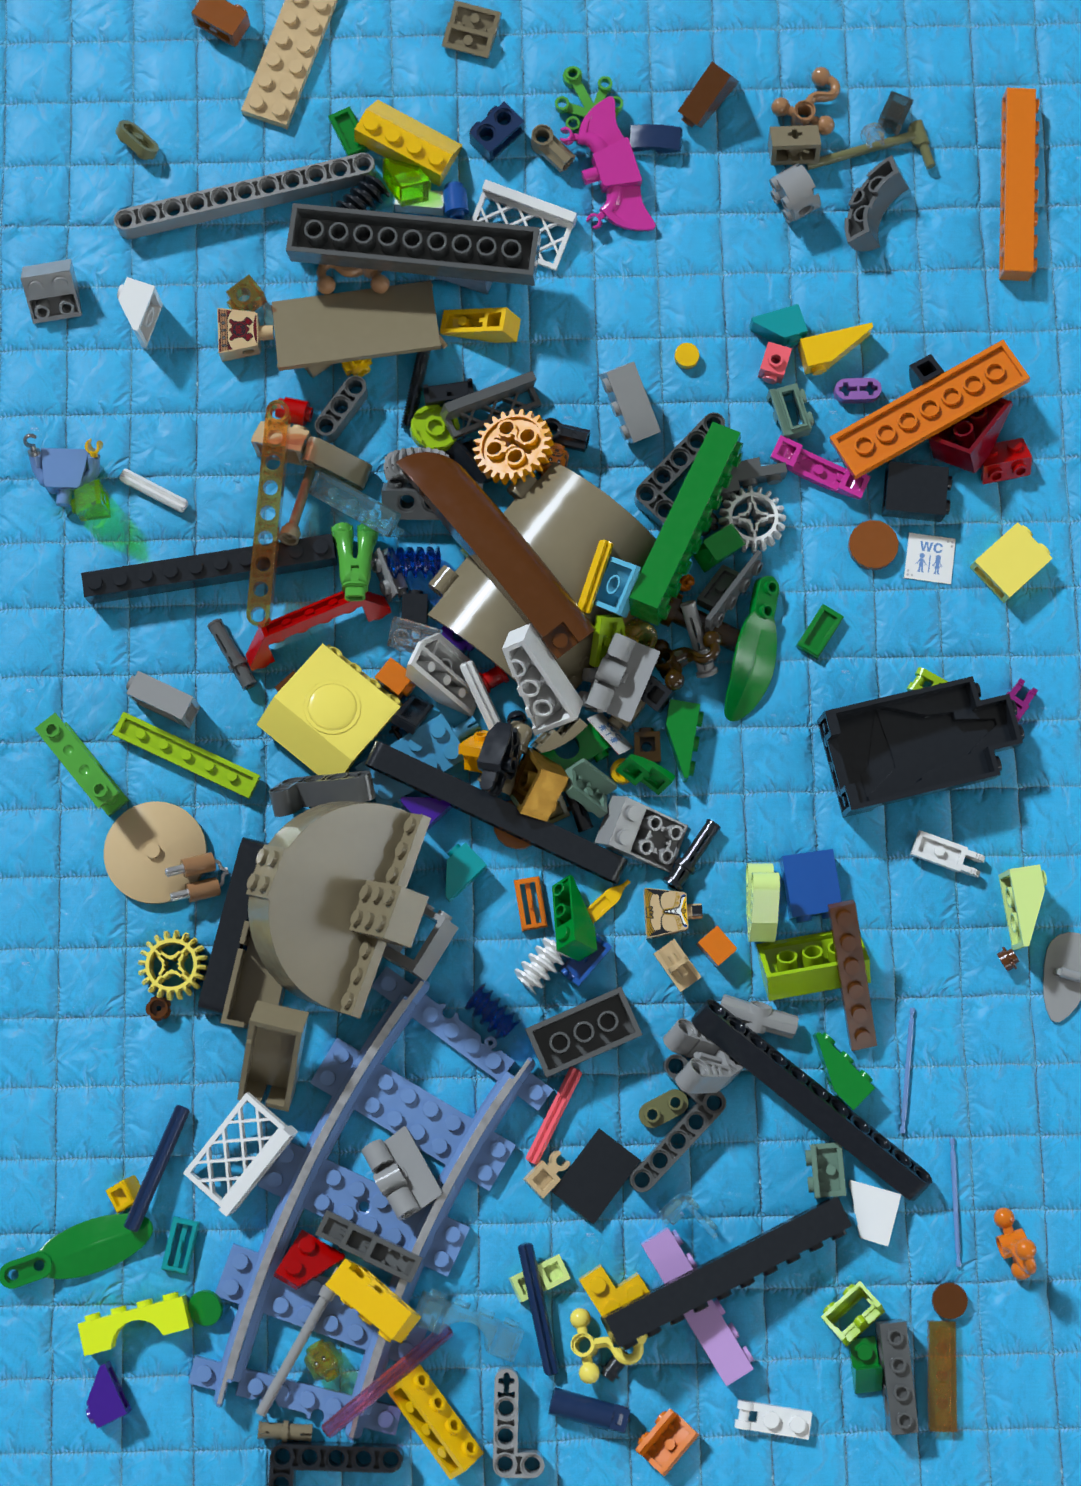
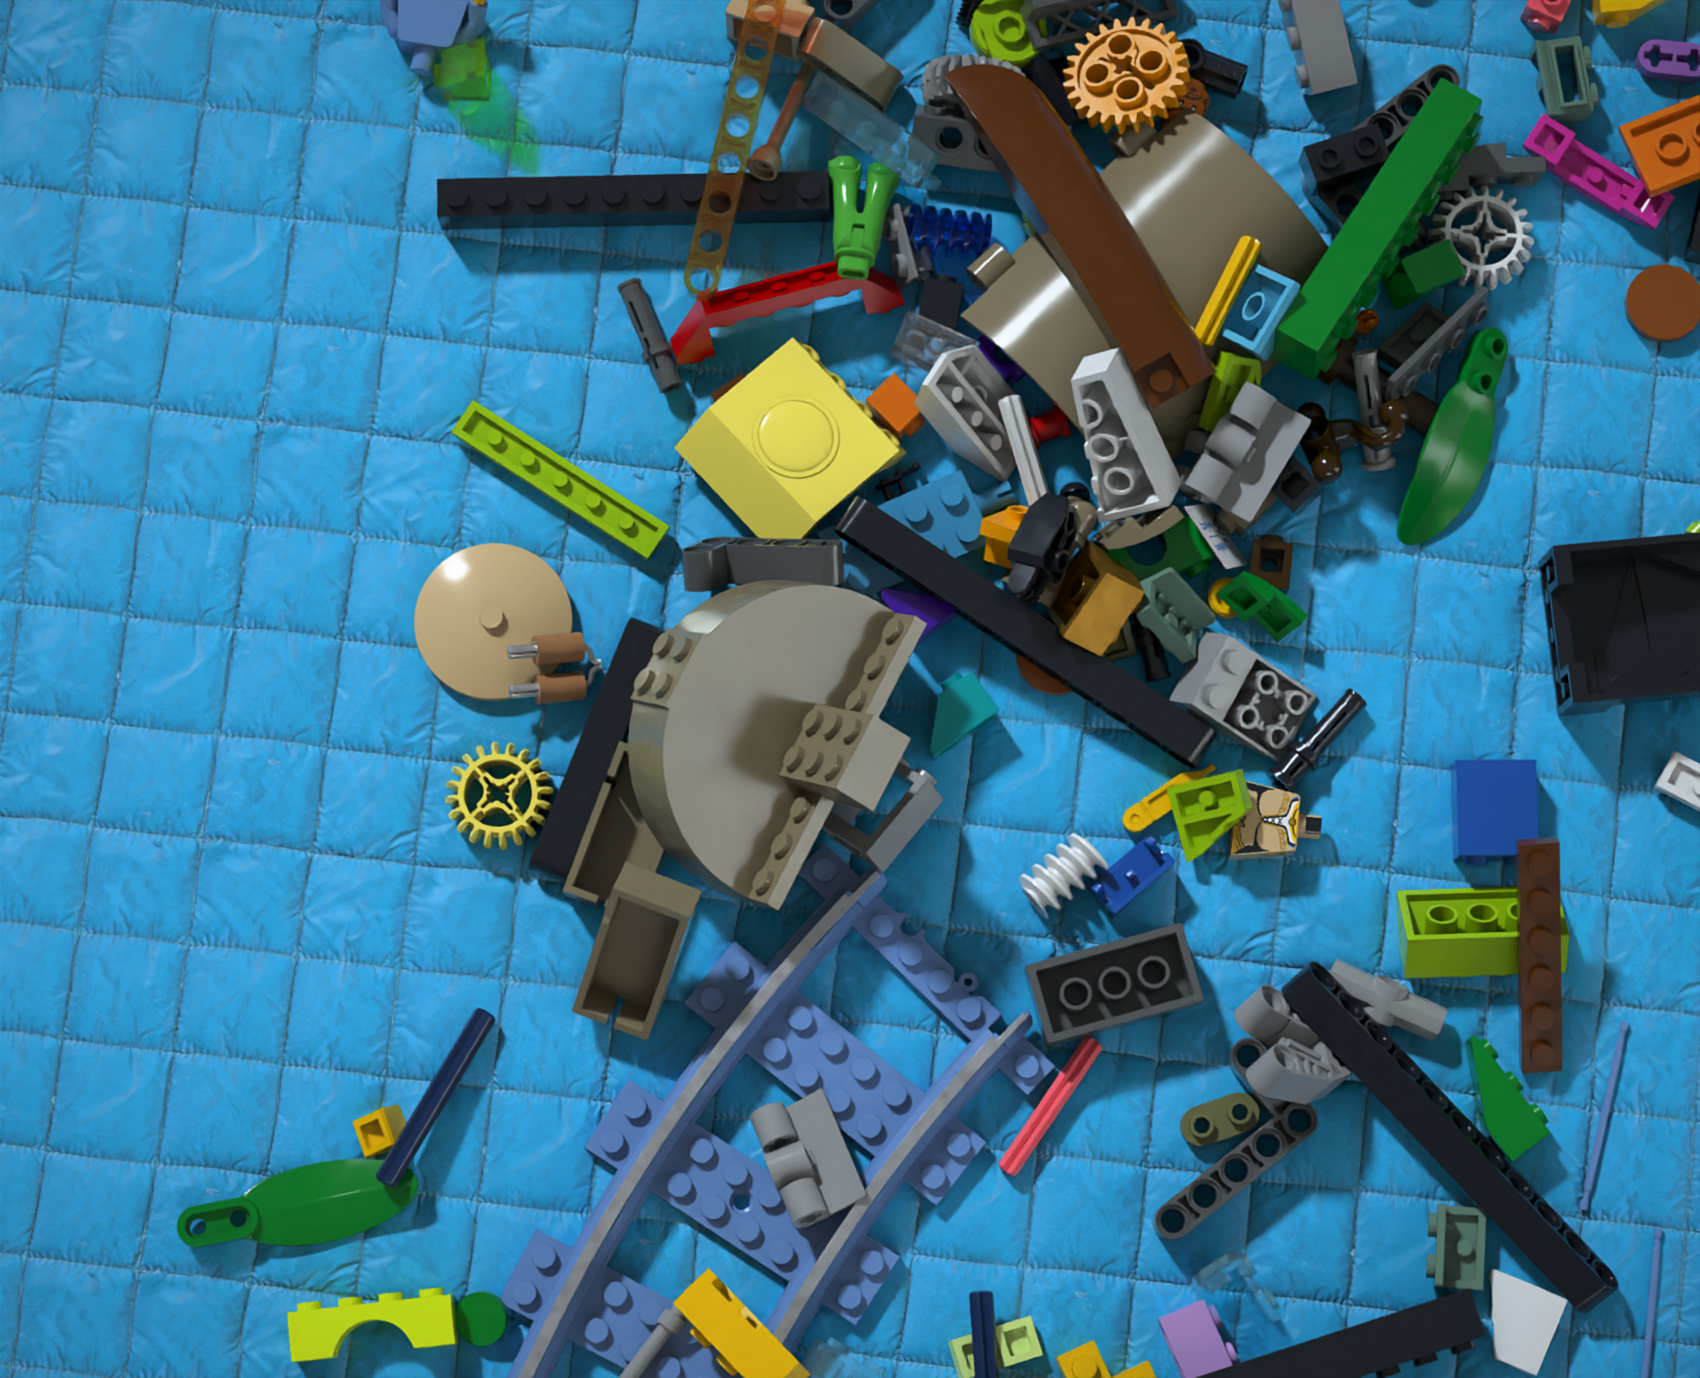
camera: 10 degrees right, 0 degrees up
bright green fence [34,713,130,817] -> none
white axle [119,469,188,513] -> none
light grey window [126,671,201,729] -> none
reddish brown plate [146,996,171,1021] -> none
teal tile [161,1216,200,1275] -> none
white fence [183,1092,298,1217] -> none
red wing [274,1230,345,1290] -> none
dark grey slope [315,1210,423,1283] -> none
black tile [391,694,434,735] -> none
clear blue piece [465,983,522,1040] -> none
orange tile [514,876,548,932] -> none
tan plate [523,1150,570,1199] -> none
green slope [552,875,597,961] -> none
black tile [552,1128,641,1224] -> none
clear yellow head [625,618,658,648] -> none
tan hips [653,939,701,992] -> none
green slope [665,699,704,782] -> none
orange panel [696,926,737,967] -> none
yellowish green connector [746,863,780,942] -> none
green tile [796,604,844,660] -> none
none -> lime wing [1166,769,1253,862]
none -> black brick [1299,123,1390,197]

